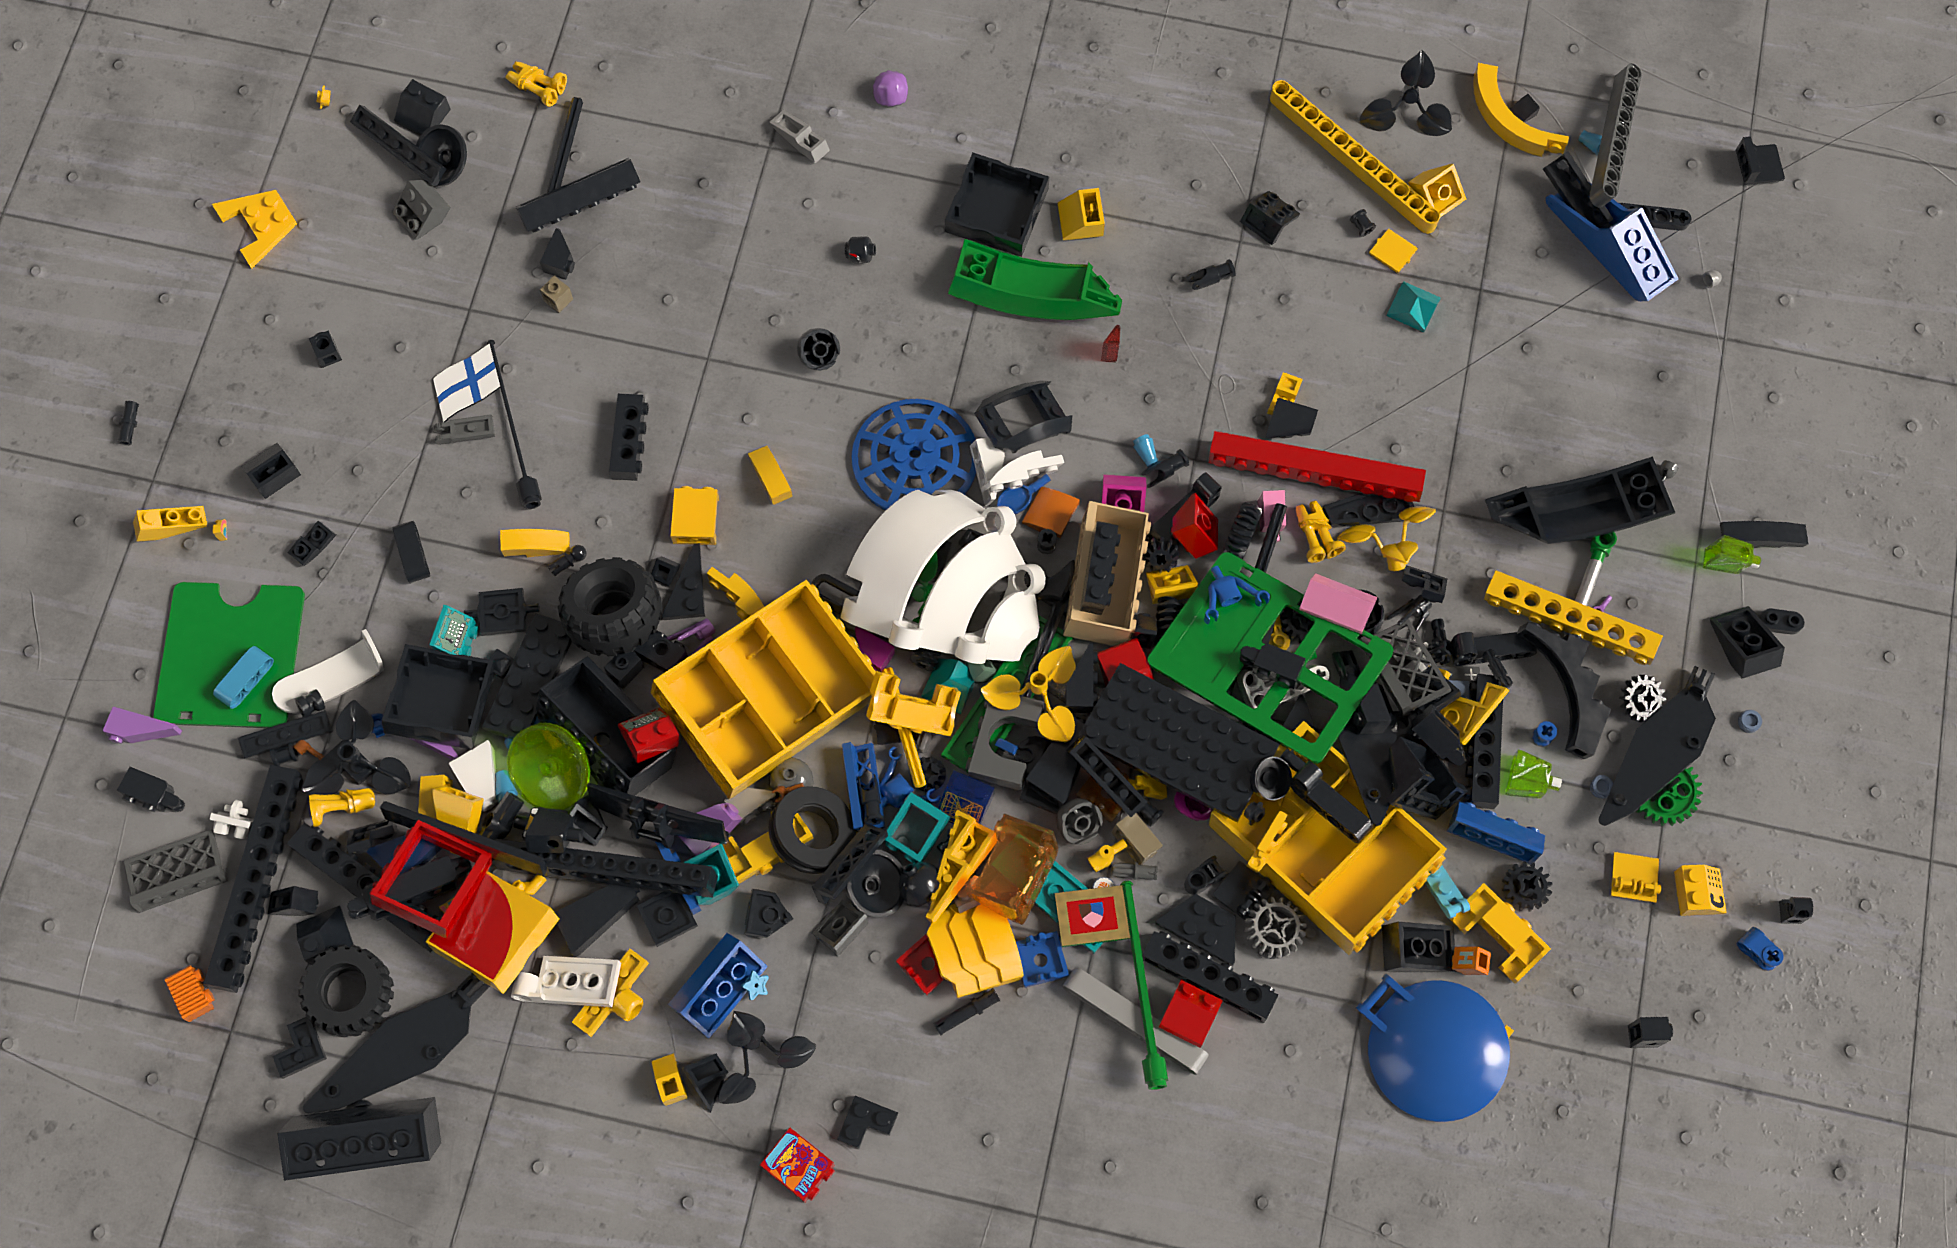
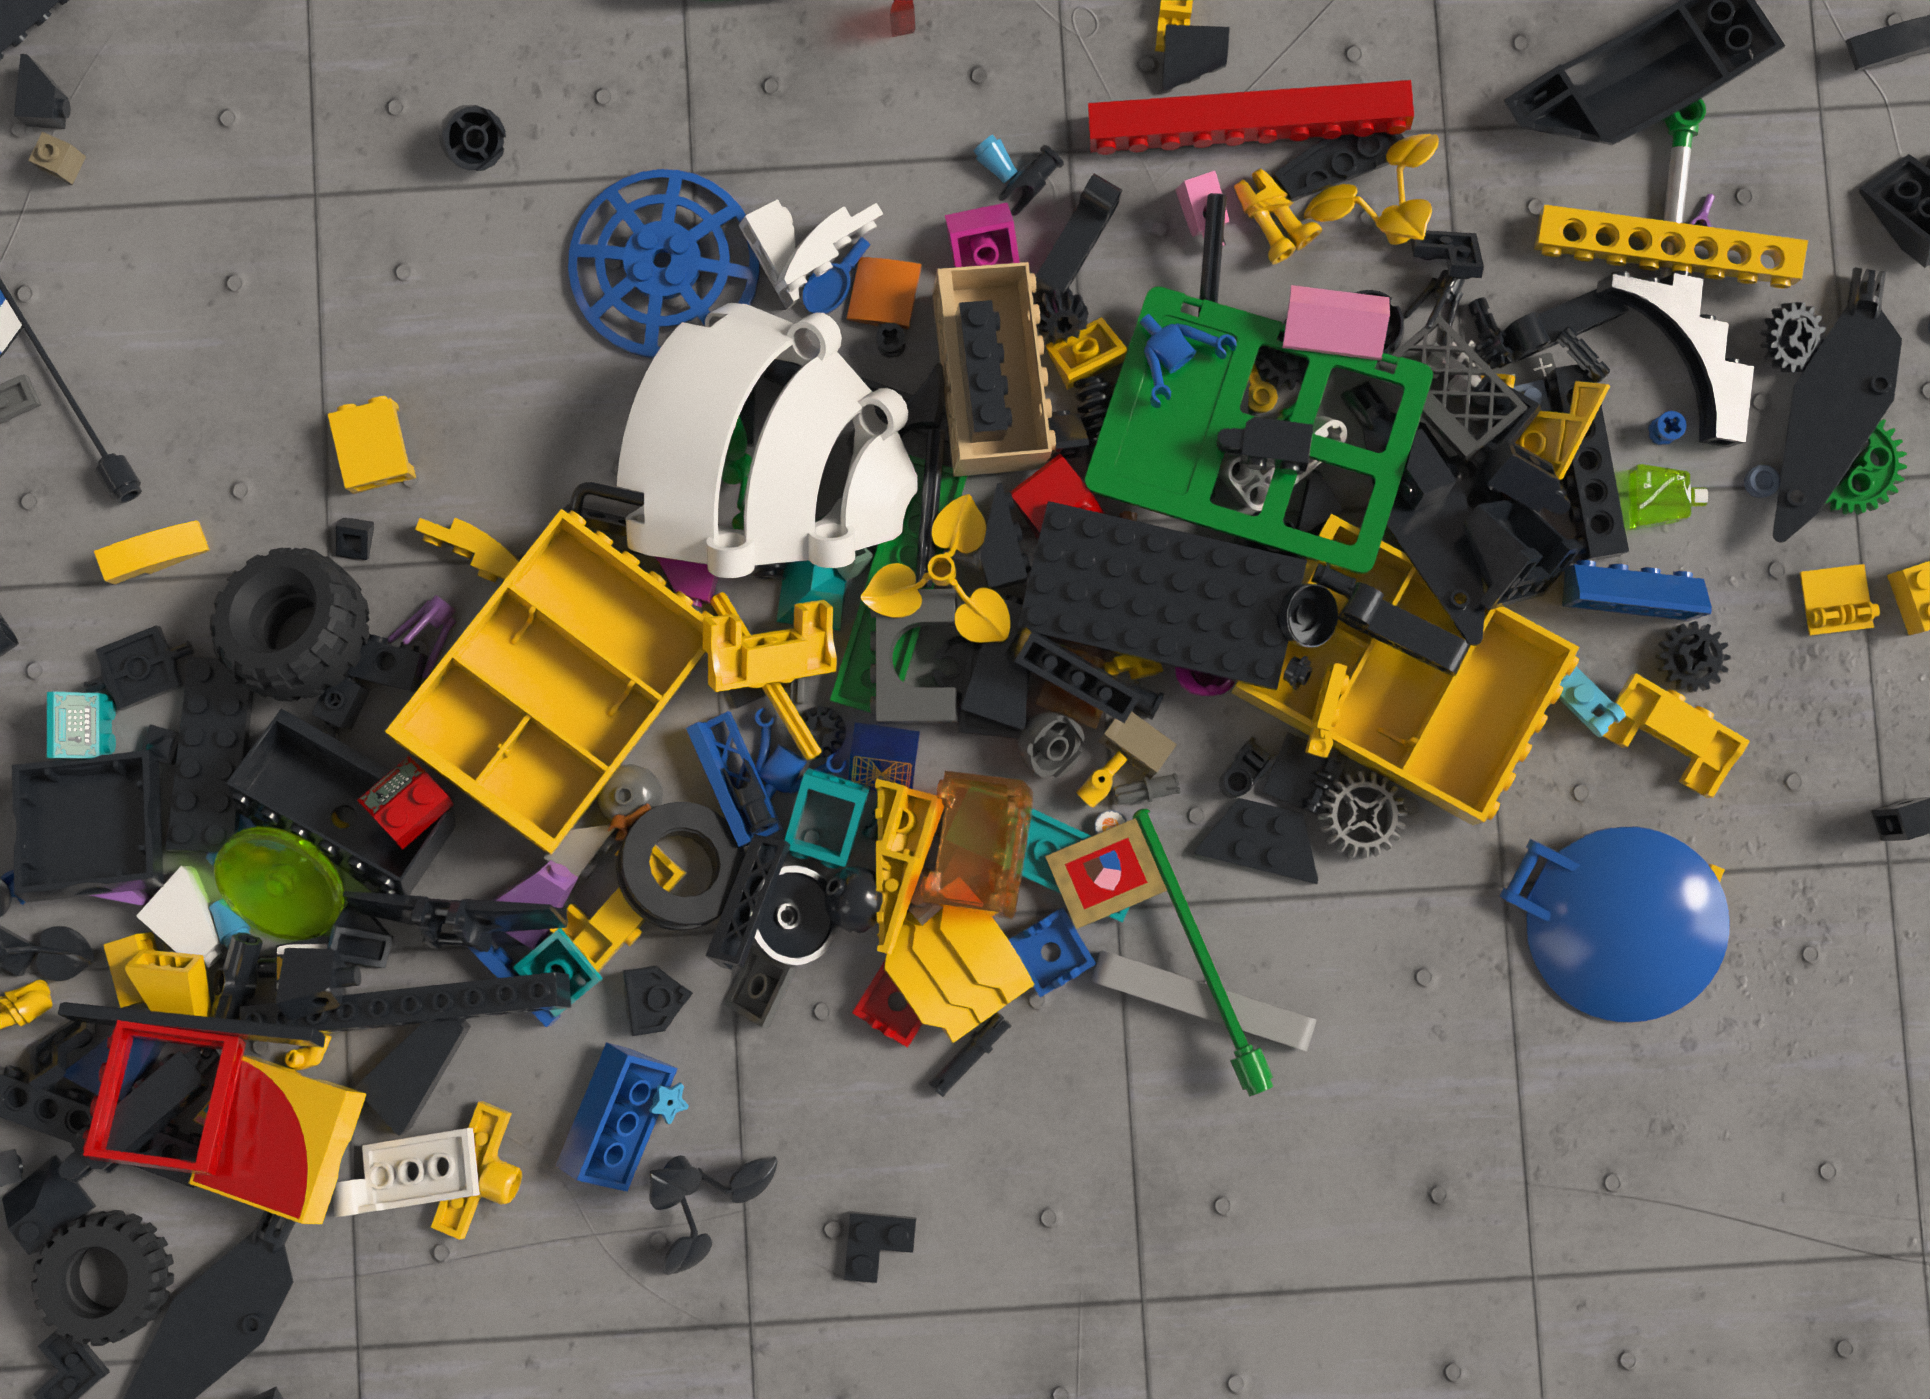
camera: 15 degrees left, 15 degrees up
black pin [547,545,587,576] -> none
black brick [609,393,649,481] -> none
black plate [636,892,698,947] -> none
yellow slope [652,1053,688,1106] -> none
black wing [662,543,705,620] -> none
black slope [683,1053,729,1113] -> none
yellow slope [748,446,792,505] -> none
brick [760,1127,835,1203] -> none
black wedge [974,380,1073,454] -> none
blue tile [995,738,1018,756] -> none
black brick [1142,931,1278,1023] -> none
red slope [1159,980,1223,1048] -> none
red slope [1171,493,1218,559] -> none
black gear [1223,502,1262,559] -> none
black slope [1382,921,1457,972] -> none
orange brick [1452,946,1491,975] -> none
clear neon green torso [1703,535,1761,574] -> none

